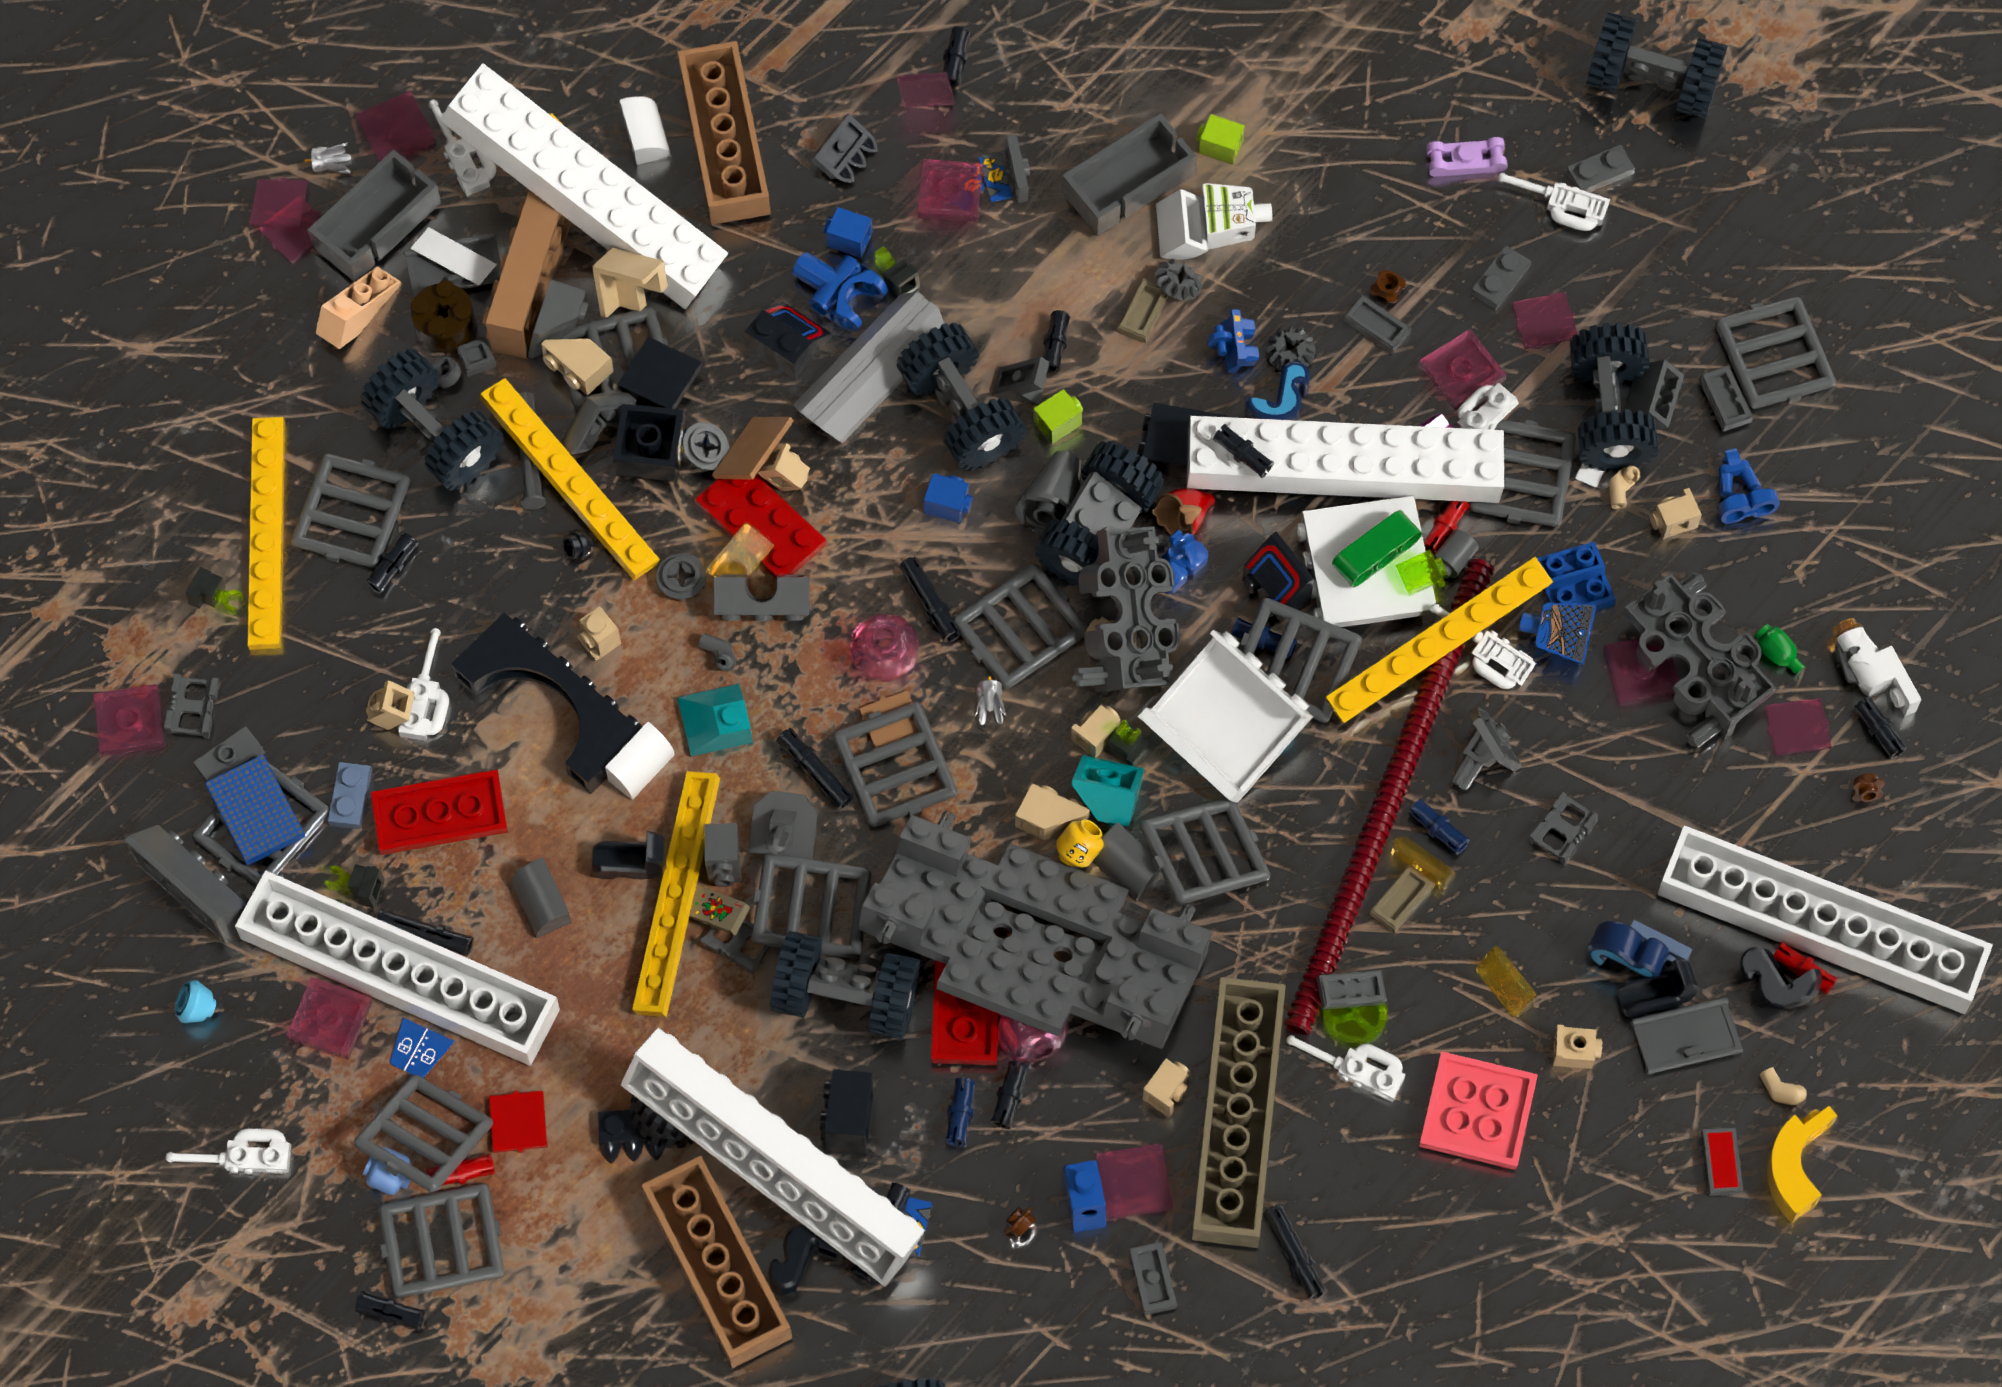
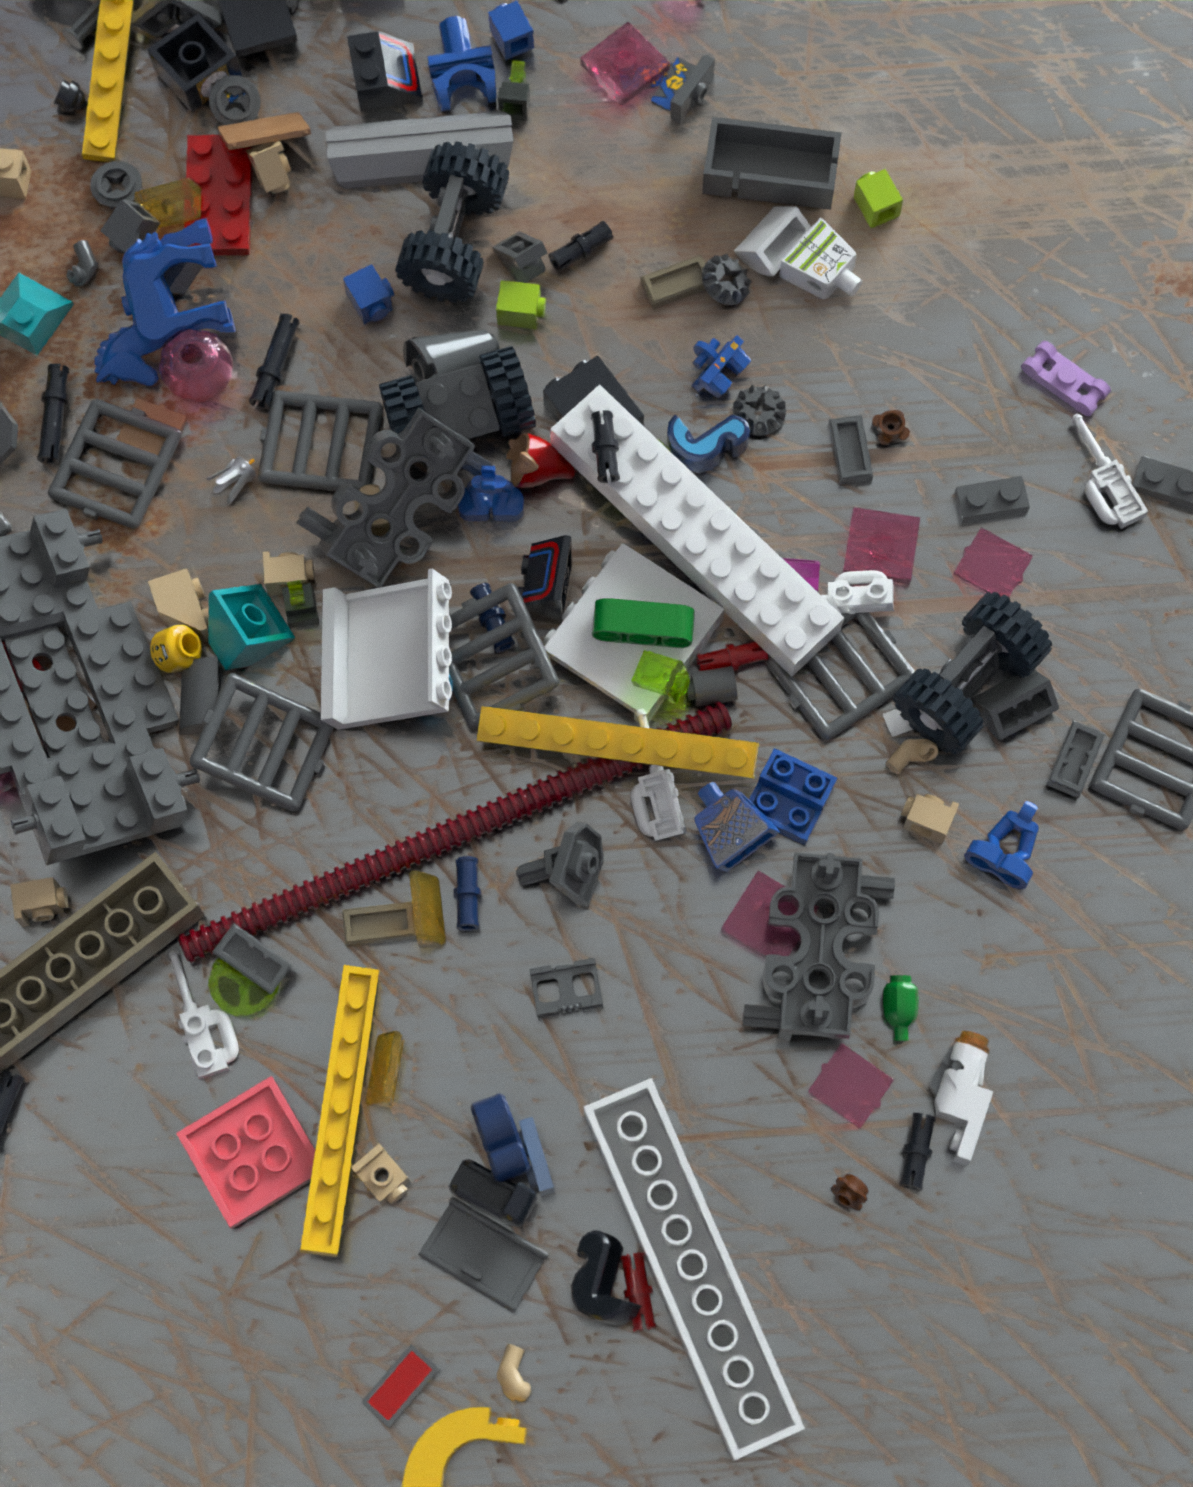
camera: 45 degrees right, 5 degrees up
none -> blue animal [94,218,236,386]
none -> yellow plate [300,965,379,1257]

